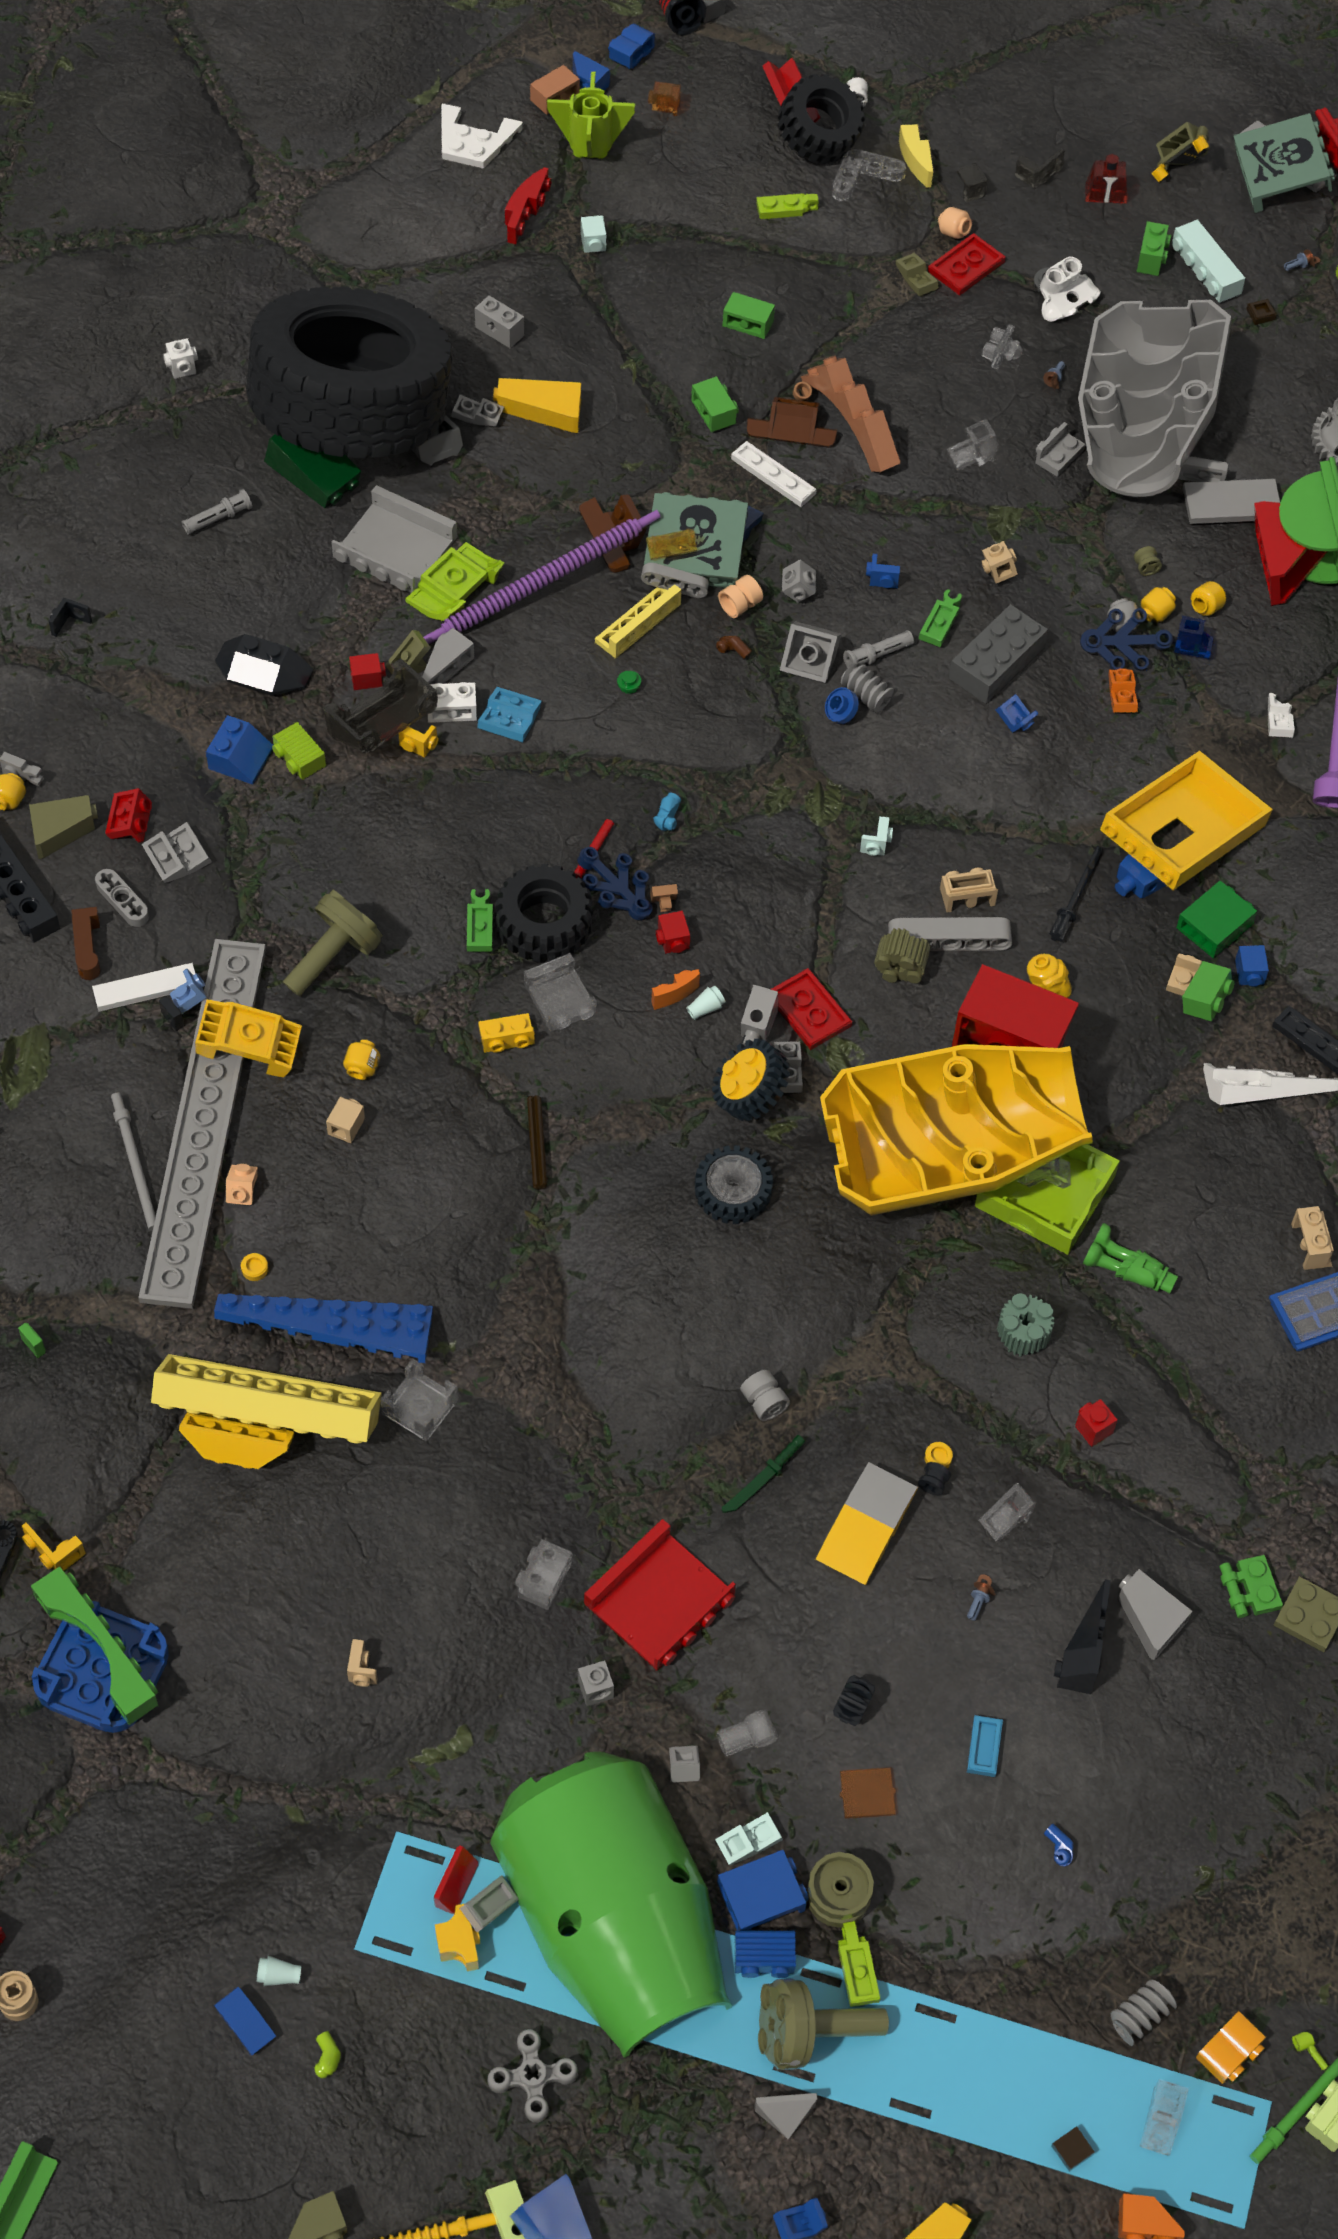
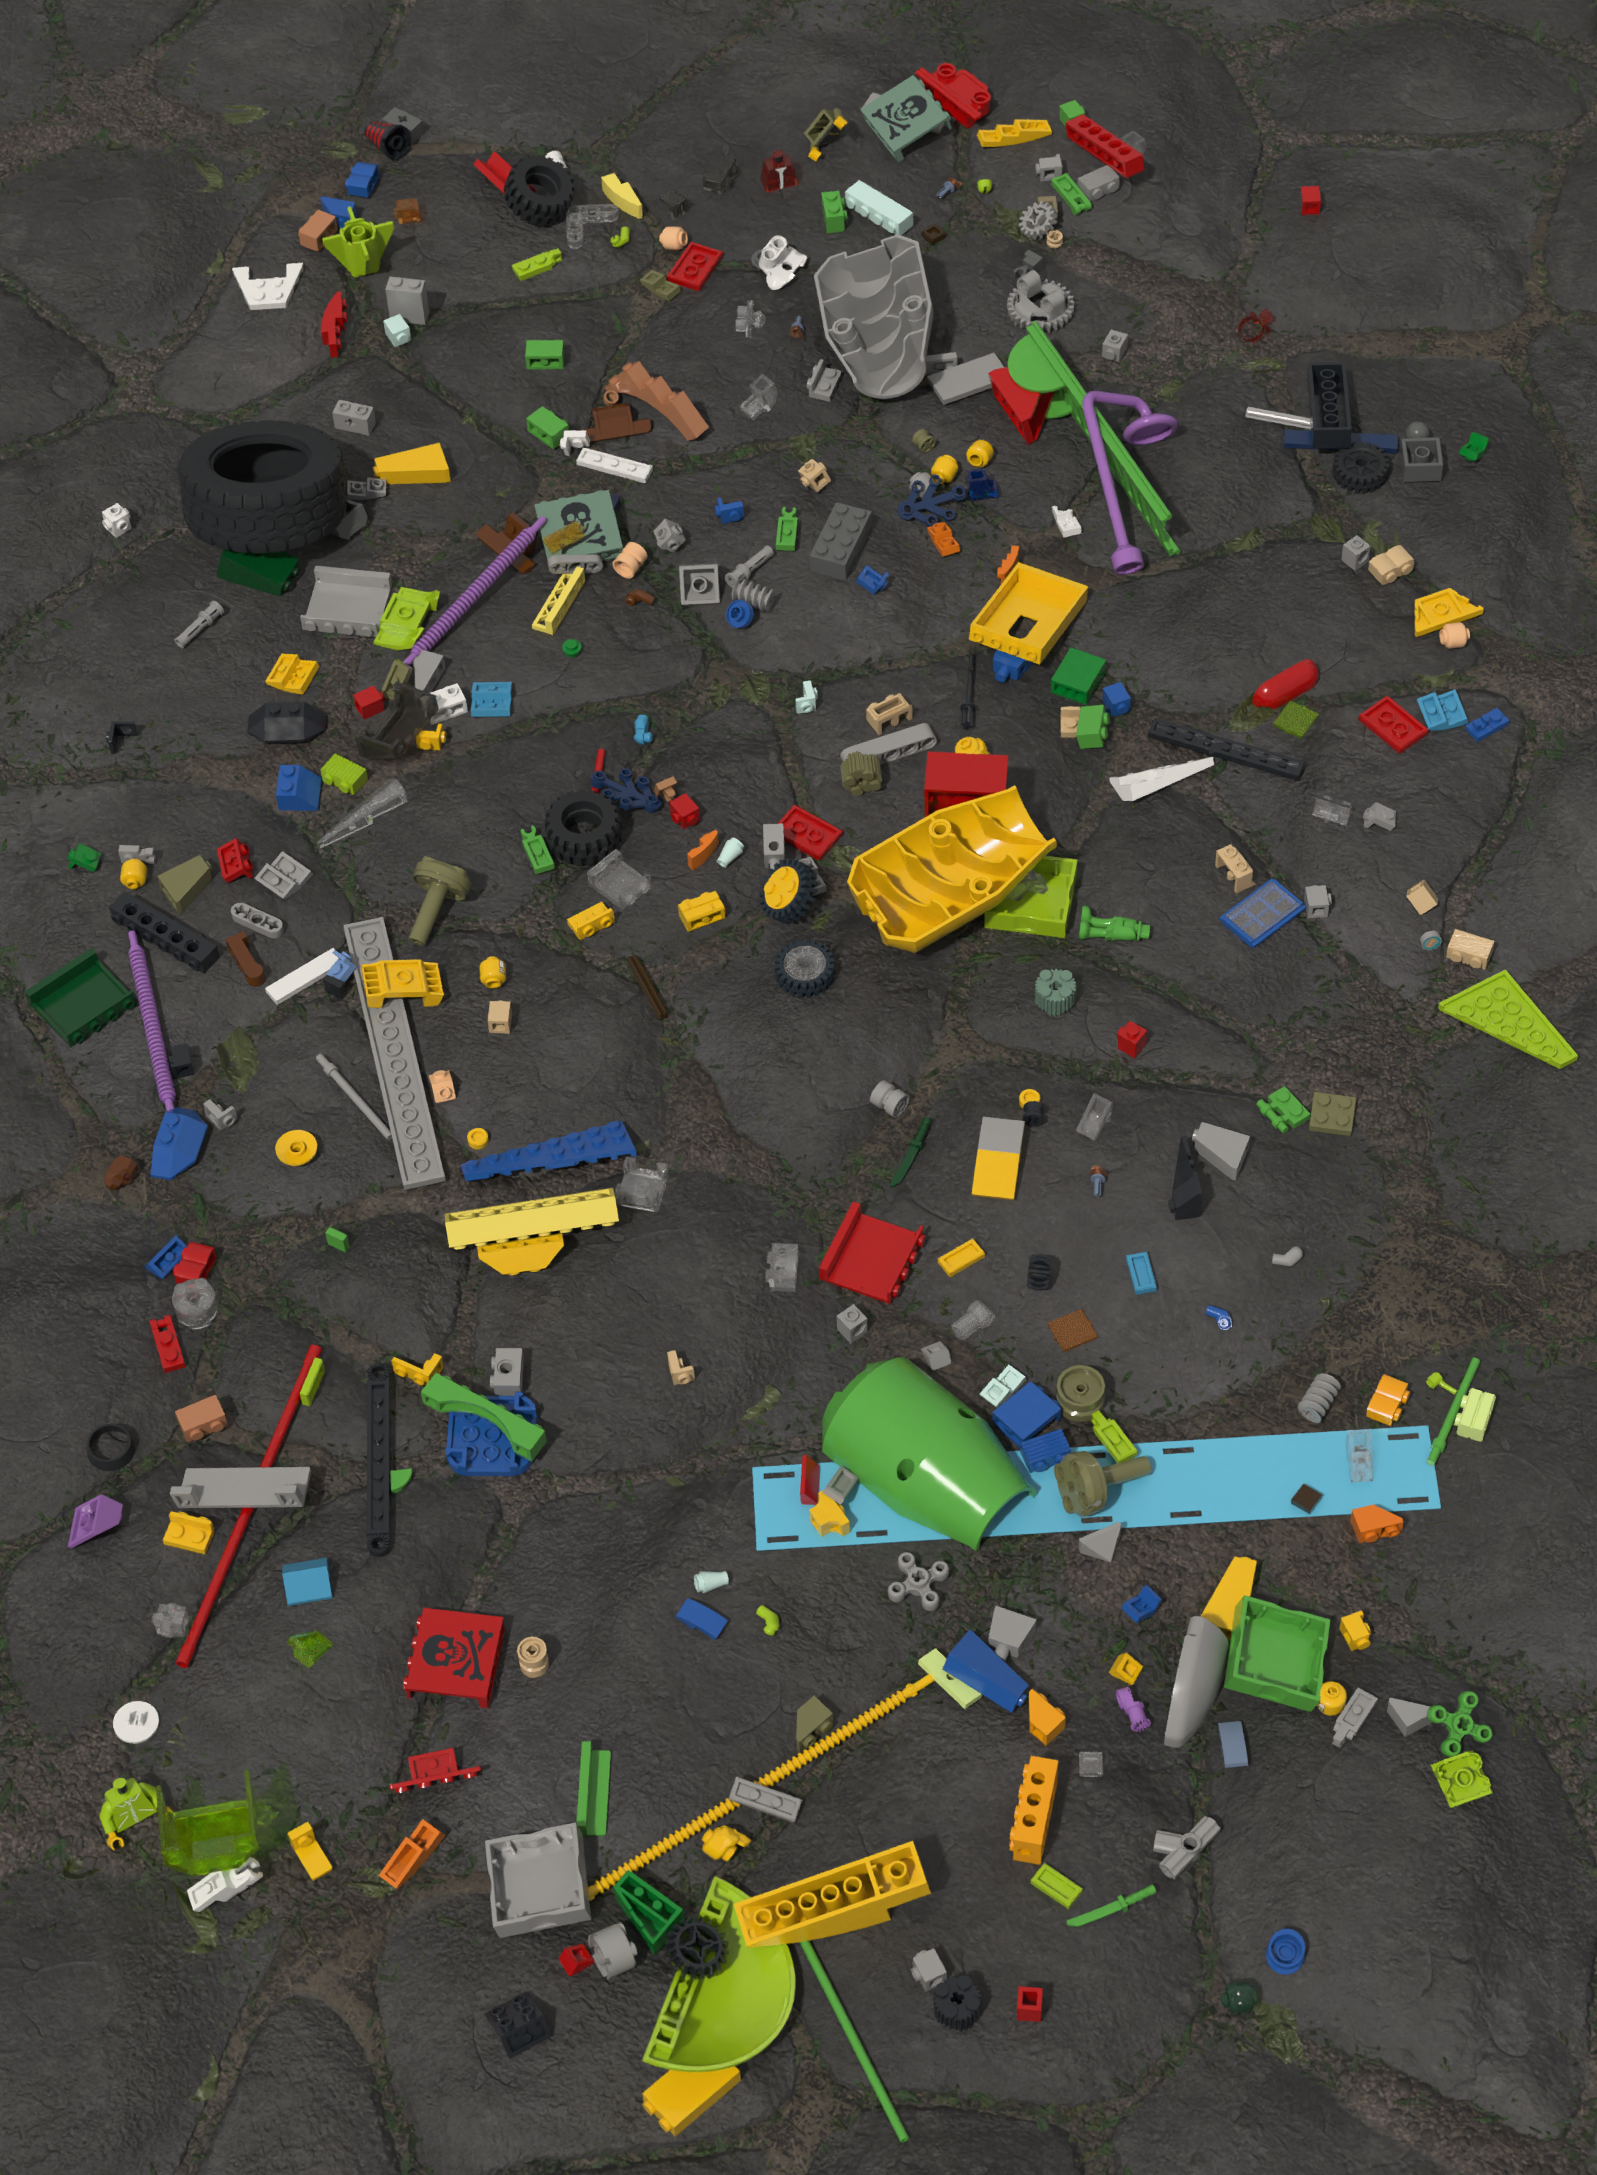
camera: 15 degrees left, 5 degrees down
none -> yellow slope [265,654,320,694]
none -> yellow dish [275,1130,317,1166]
none -> clear wedge [317,778,407,848]
none -> light grey brick [385,277,430,325]
none -> light grey brick [490,1348,524,1396]
none -> white bracket [560,431,590,456]
none -> lime arm [611,227,630,248]
none -> yellow brick [678,891,725,932]
none -> yellow tile [938,1239,985,1277]
none -> light grey torso [988,1606,1036,1662]
none -> orange slope [997,546,1019,584]
none -> light grey arm [1272,1246,1303,1267]

